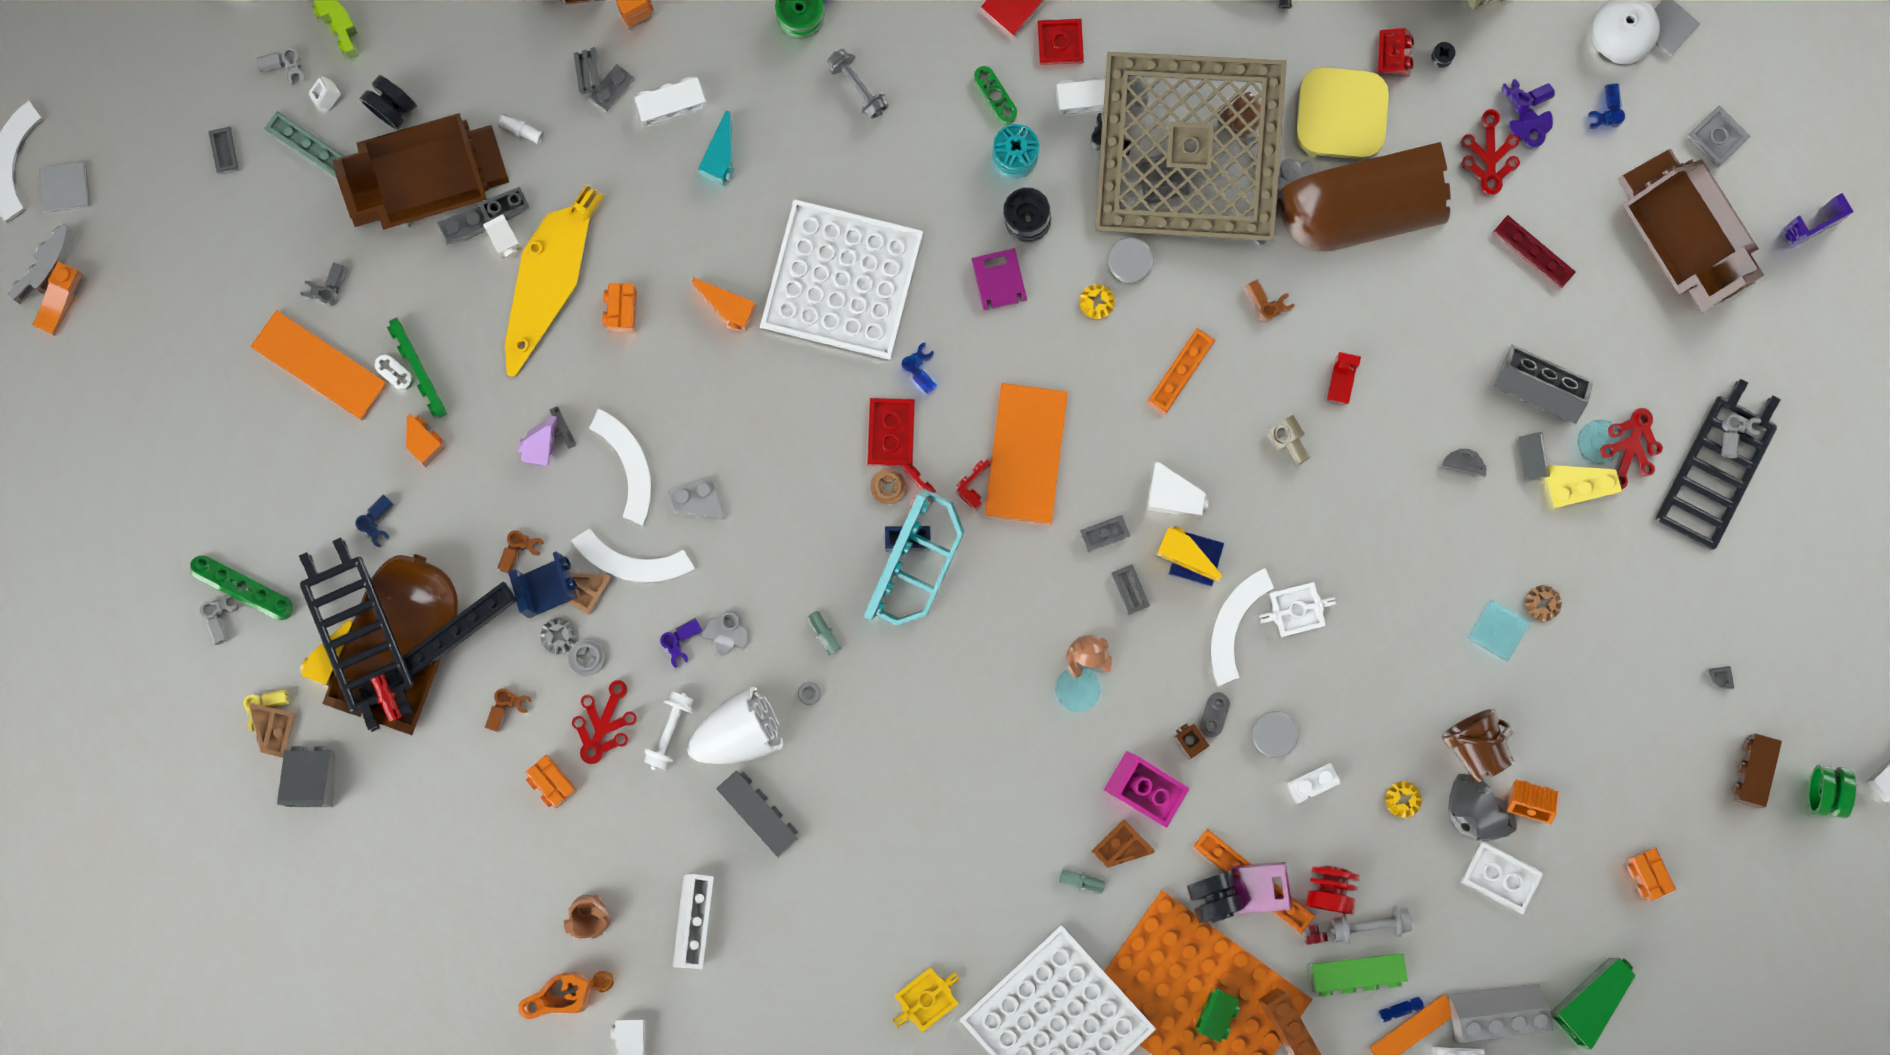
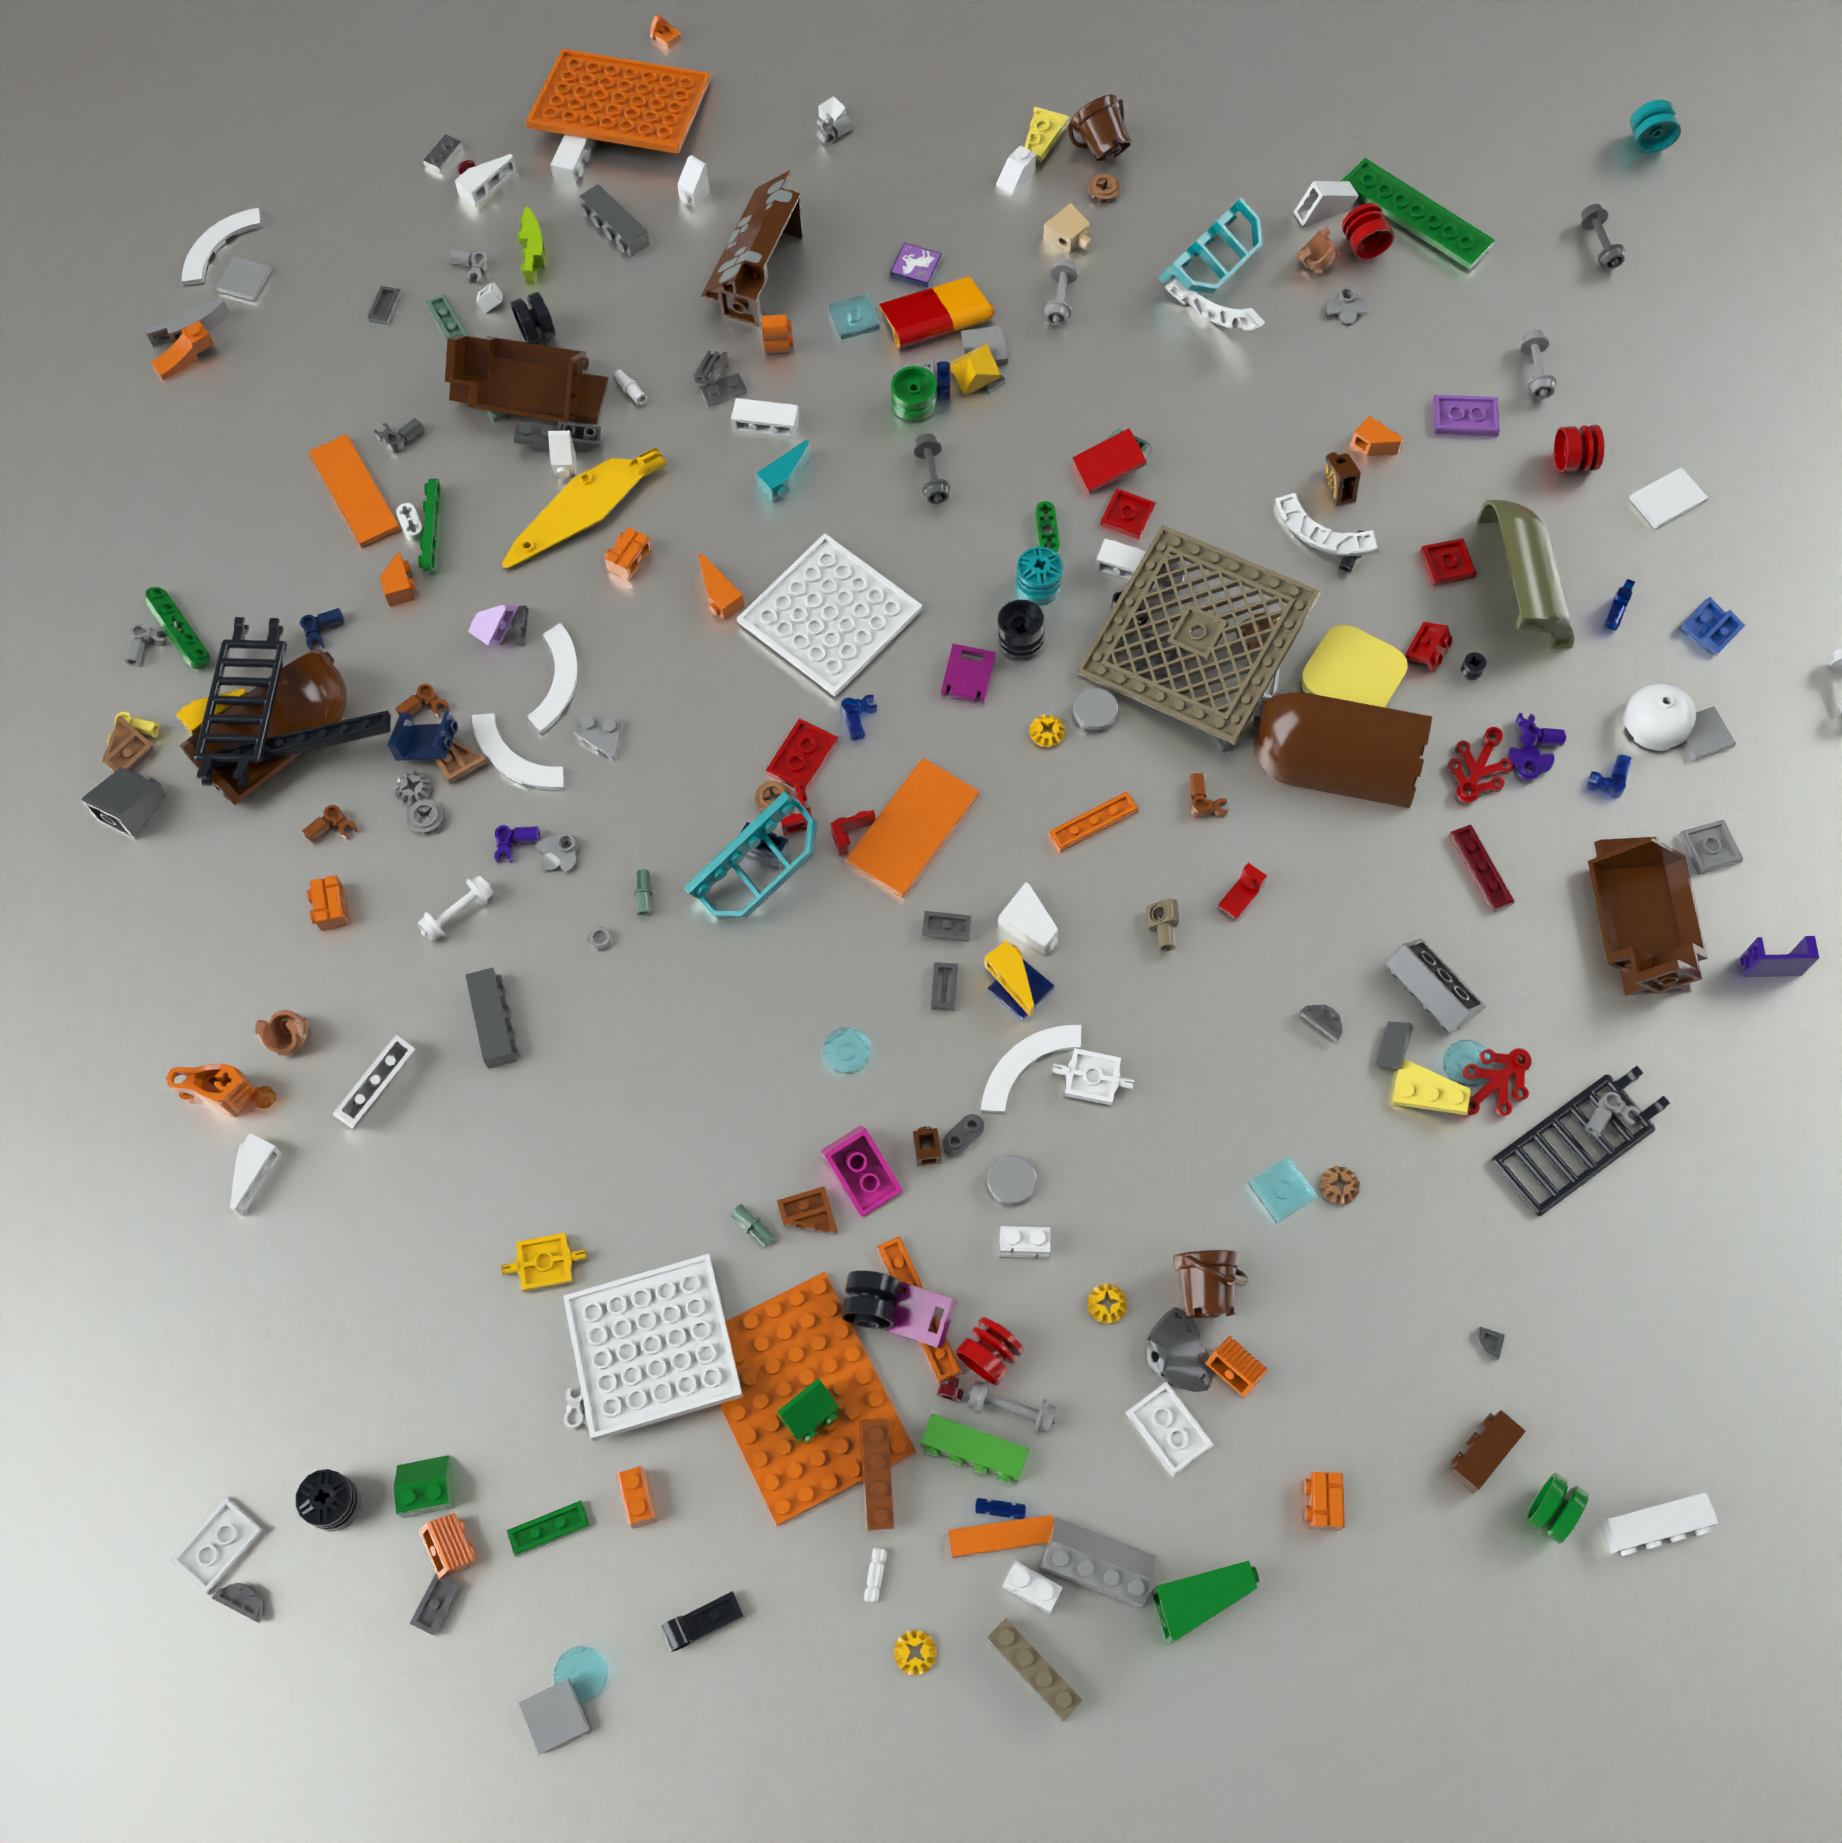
camera: 30 degrees right, 15 degrees down
red pin [370,674,402,722] -> none
red plant [572,680,637,764] -> none
white cylinder [687,686,783,764] -> none
nougat helmet [1066,635,1112,679] -> none

